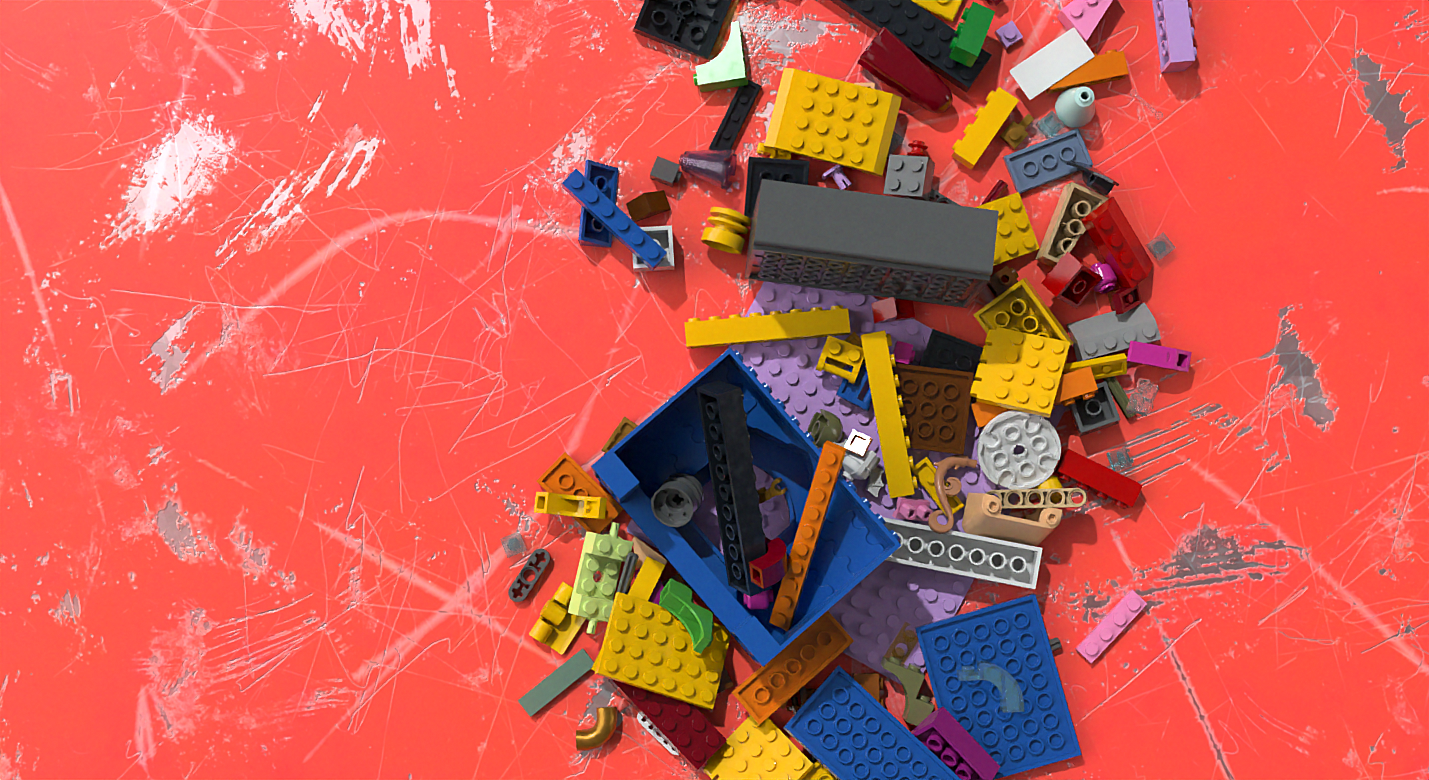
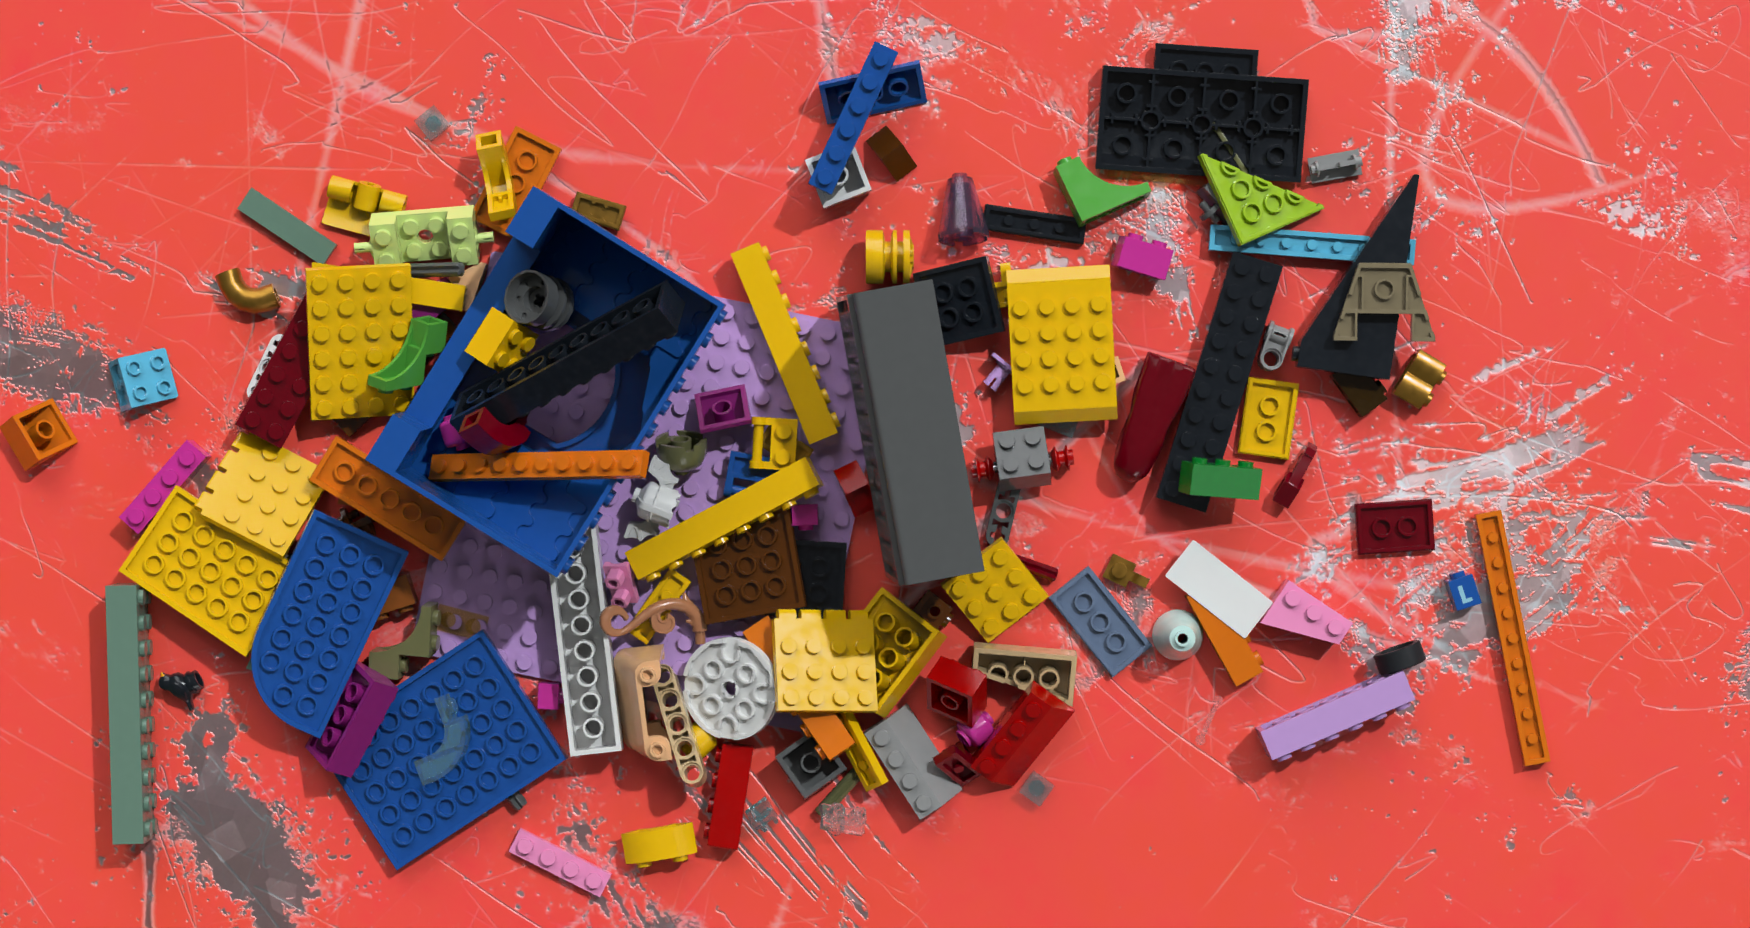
camera: 80 degrees right, 5 degrees up
dark grey beam [508,549,550,602] -> none
dark grey brick [650,156,682,187] -> none
pearl gold plate [757,478,788,504] -> none
tile [844,429,873,458] -> none
yellow brick [952,87,1019,169] -> none
lavender plate [995,21,1023,49] -> none
clear light blue tile [1036,111,1065,139] -> none
black panel [1067,161,1119,196] -> none
dark pink slope [1127,341,1192,372] -> none
none -> yellow brick [465,307,539,372]
none -> dark pink plate [537,681,564,710]
none -> yellow brick [621,822,697,868]
none -> magenta slope [694,384,752,434]
none -> dark pink brick [1111,232,1174,280]

